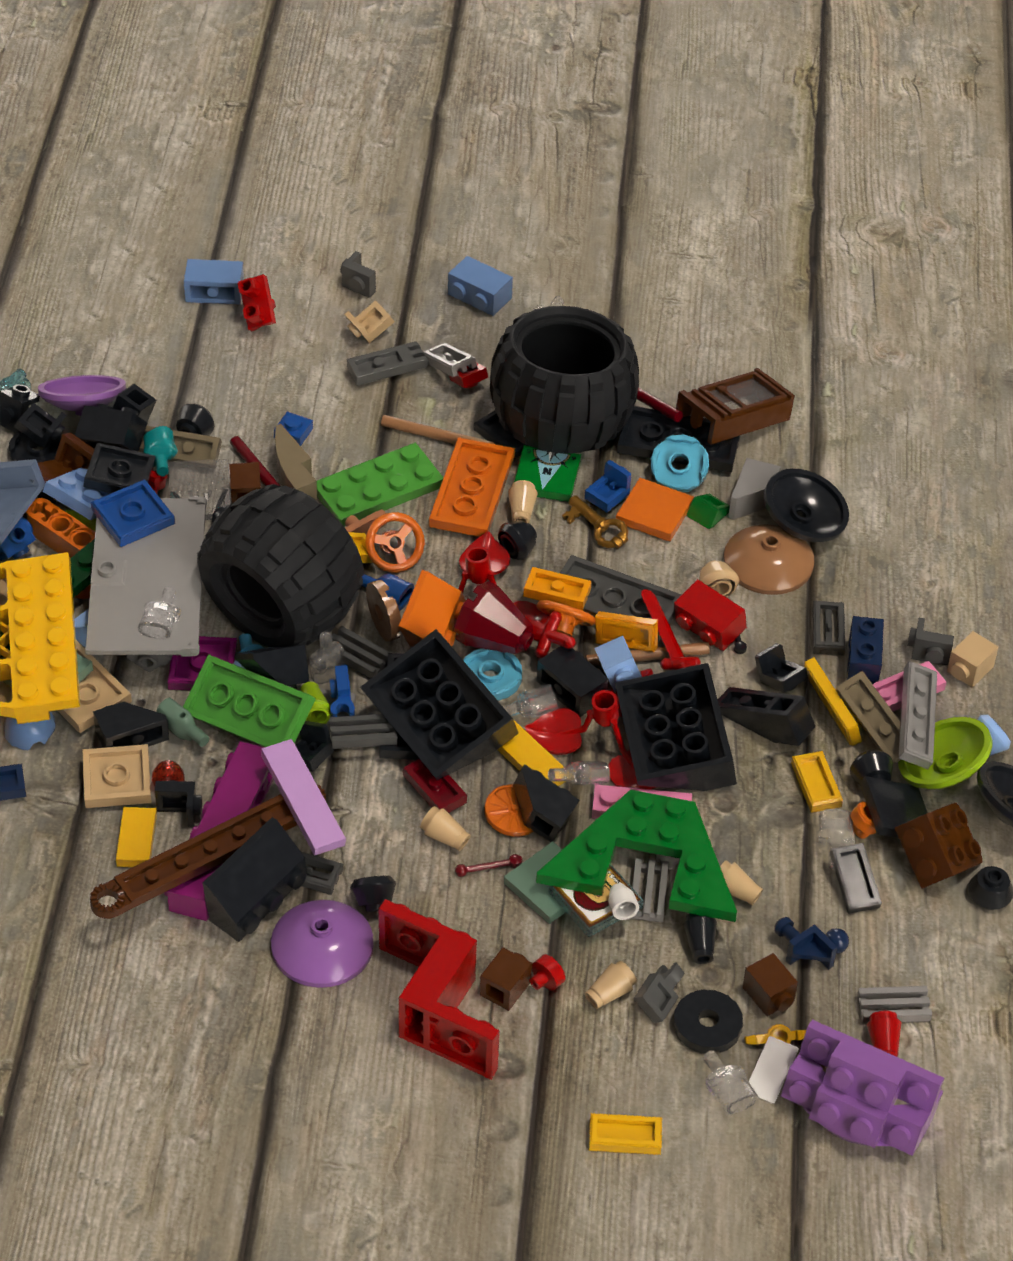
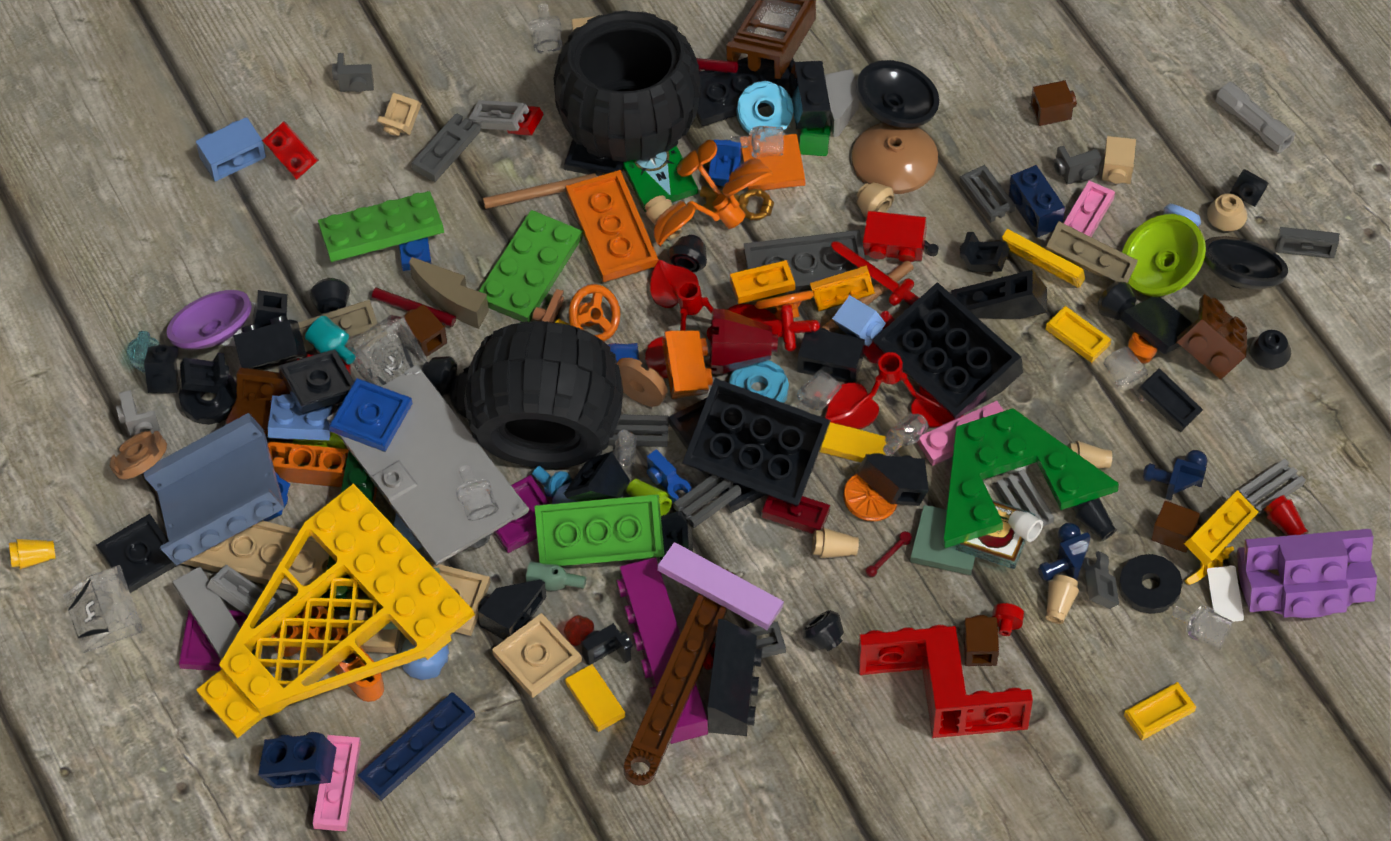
camera: 30 degrees left, 10 degrees up
medium lavender dish [271,900,373,988] -> none
medium blue brick [448,256,513,316] -> none
light grey tile [899,661,937,770] -> none
none -> bright green plate [318,191,444,262]
none -> orange plant [654,140,773,247]
none -> clear piece [731,126,784,158]
none -> black brick [788,61,831,129]
none -> reddish brown brick [1030,80,1077,126]
none -> dark blue piece [1038,523,1091,581]
none -> yellow plate [1184,490,1259,566]

